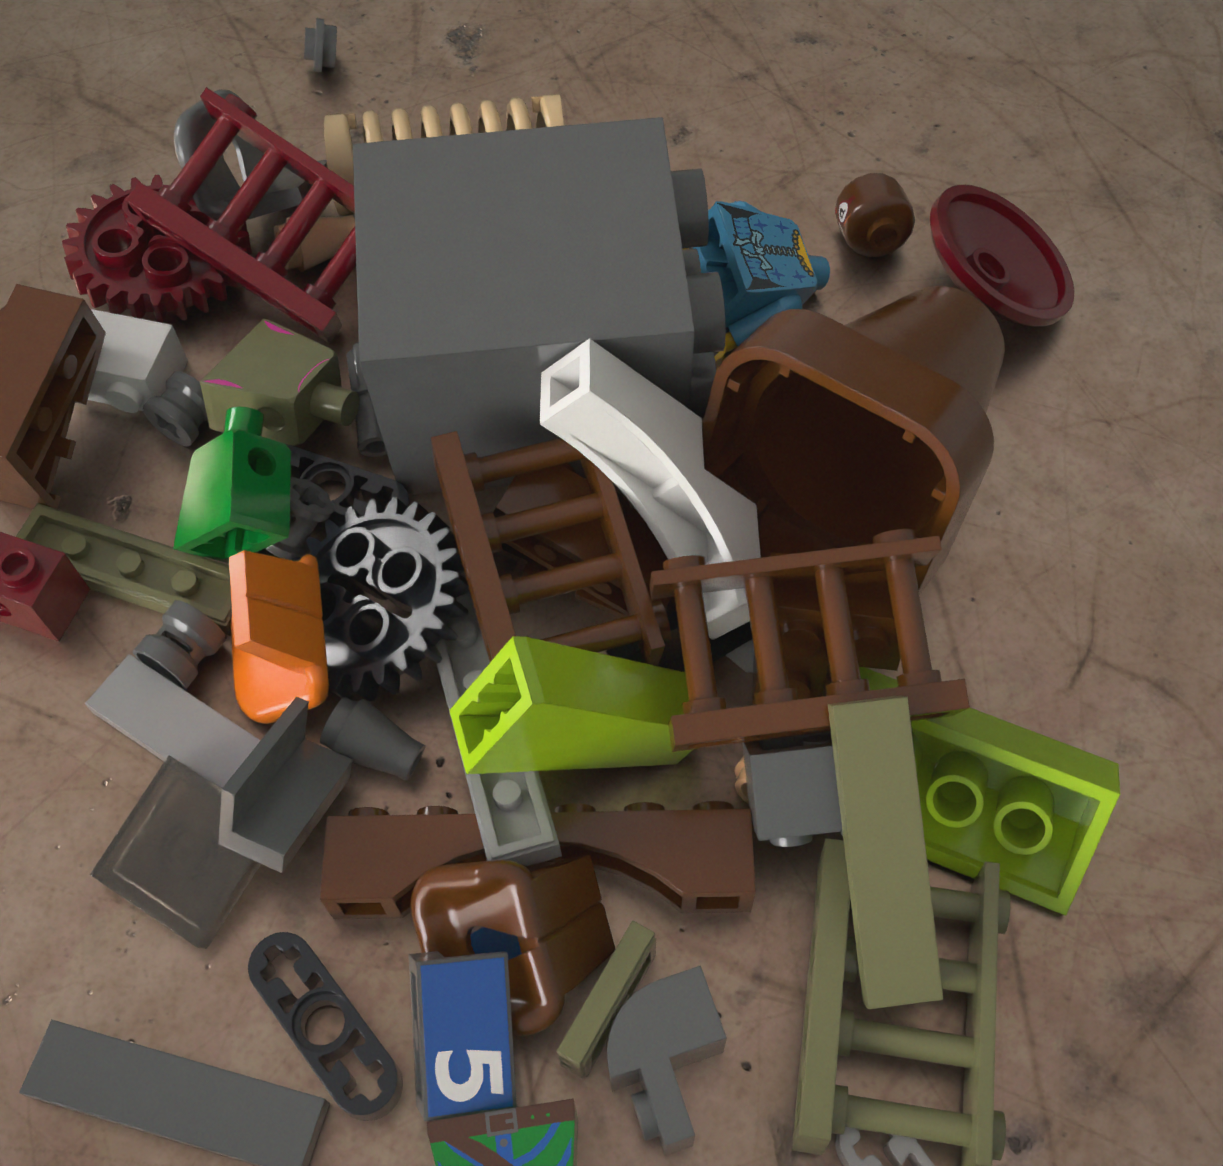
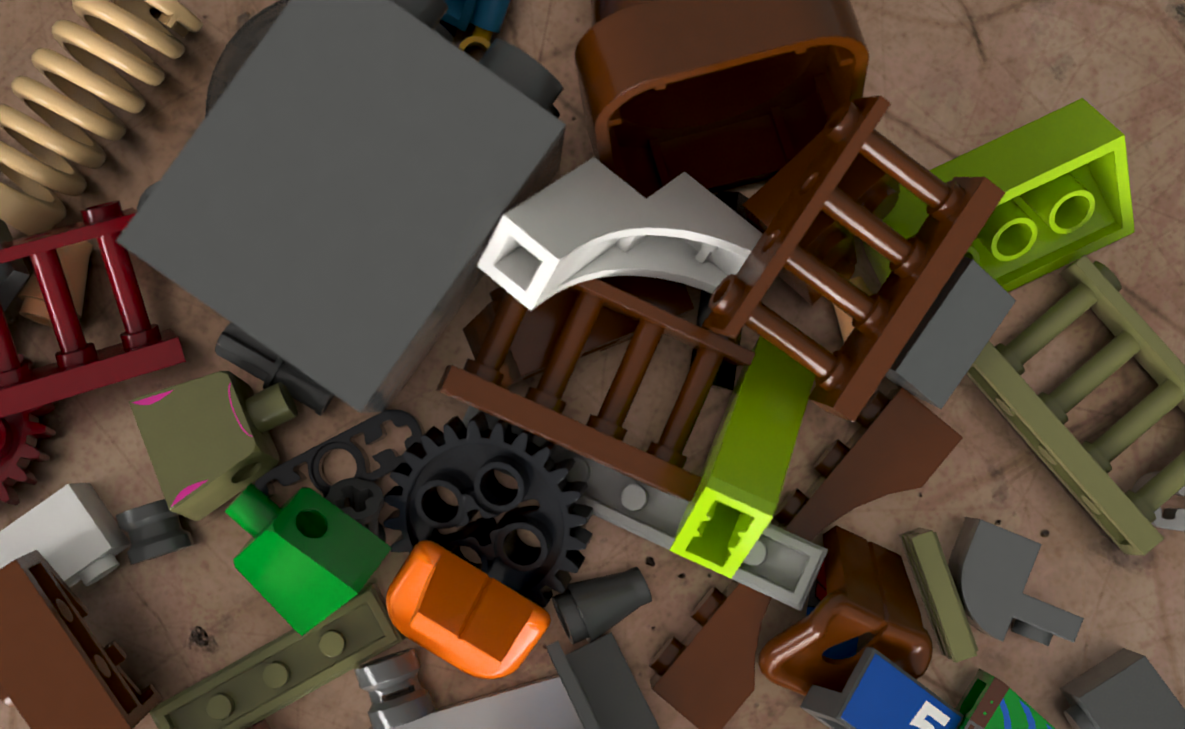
camera: 45 degrees left, 25 degrees up
olive tile [828,695,943,1009] -> none

